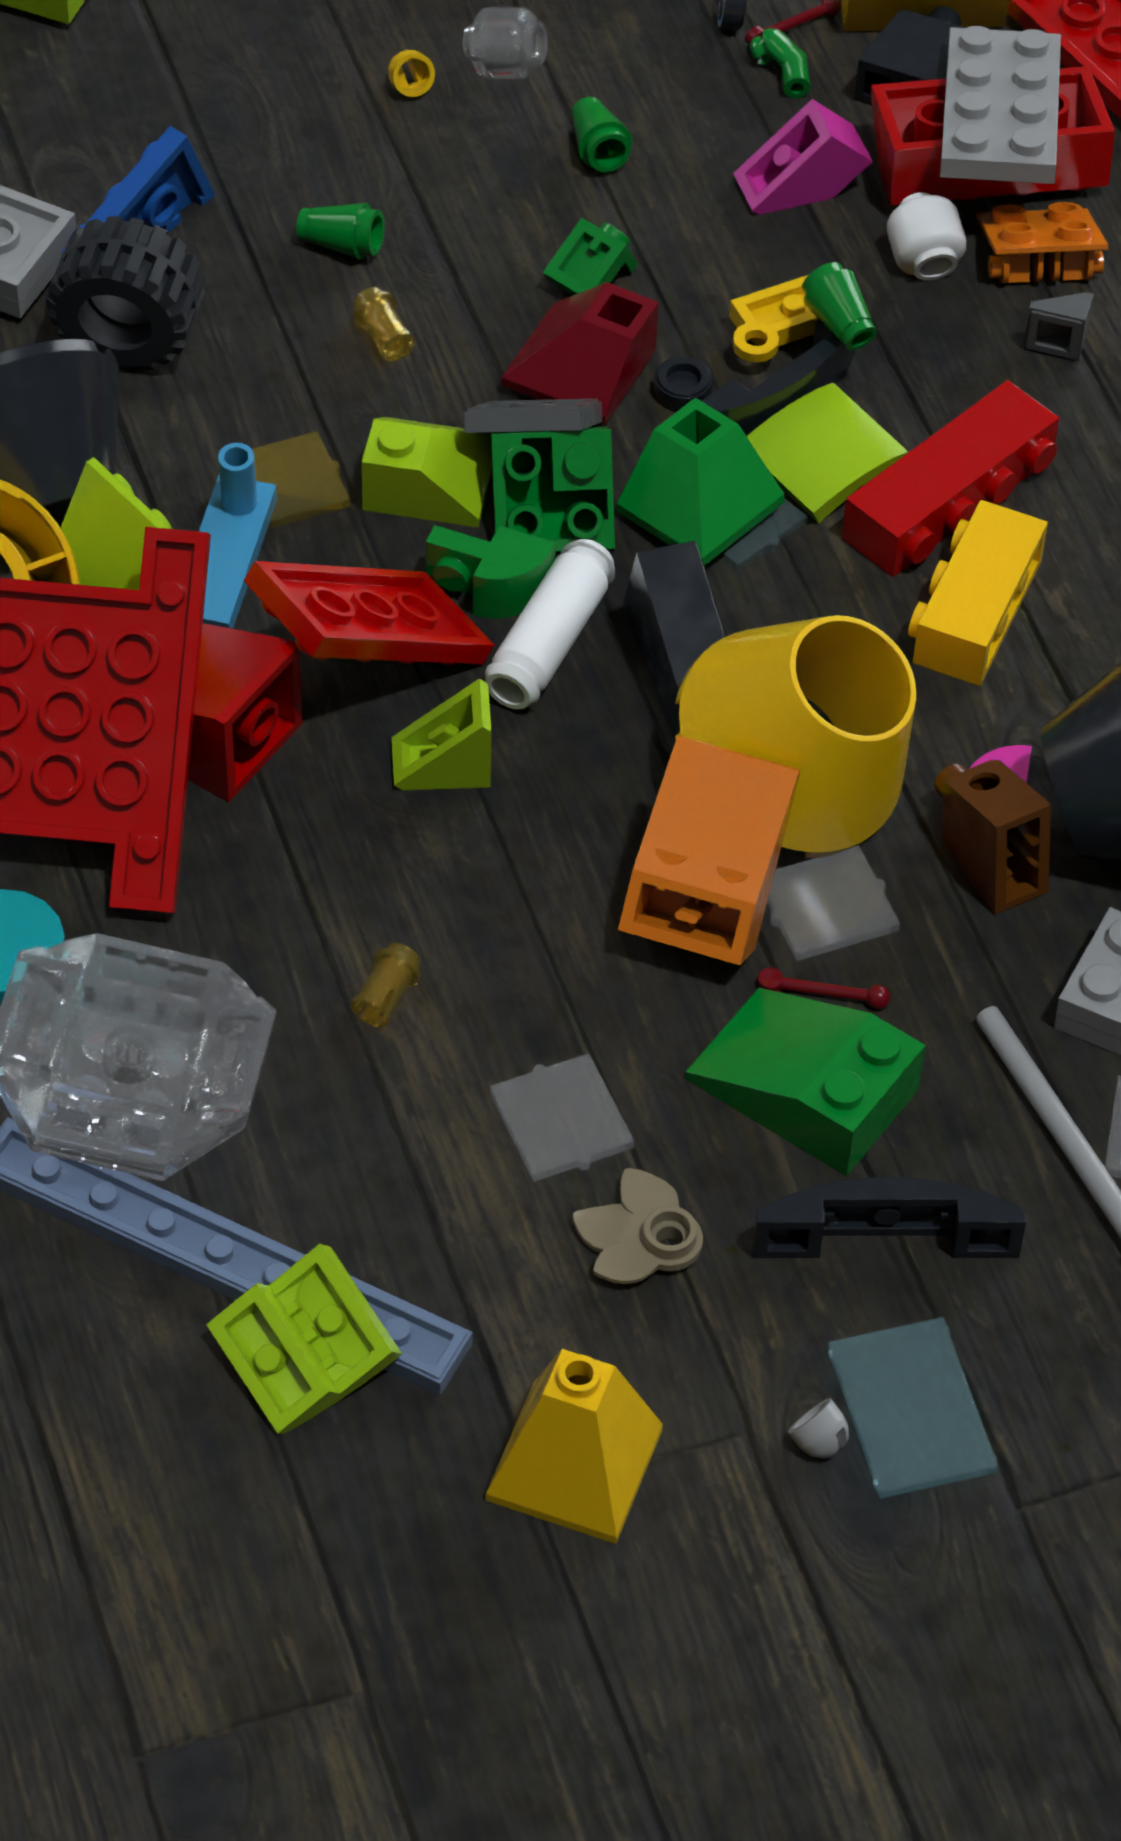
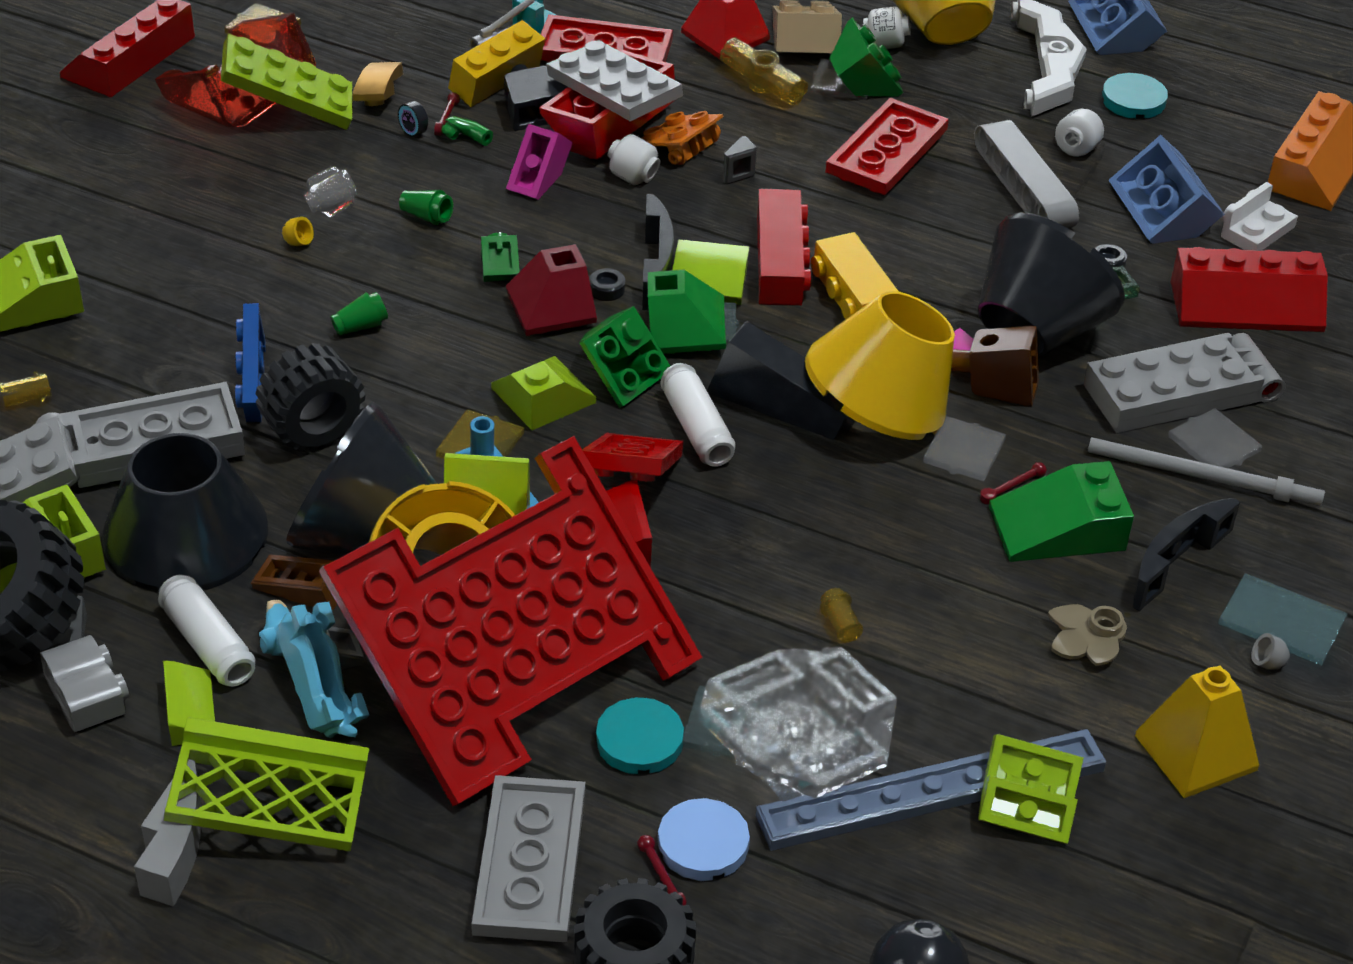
camera: 45 degrees left, 10 degrees down
clear yellow pin [353,287,415,361] -> none
lime slope [391,678,492,791] -> none
green brick [426,525,556,619] -> none
dark grey tile [464,398,603,433] -> none
clear piece [490,1053,634,1182] -> none
orange slope [618,735,801,965] -> none
yellow hinge [729,275,818,363] -> none
green cone [802,262,877,351] -> none

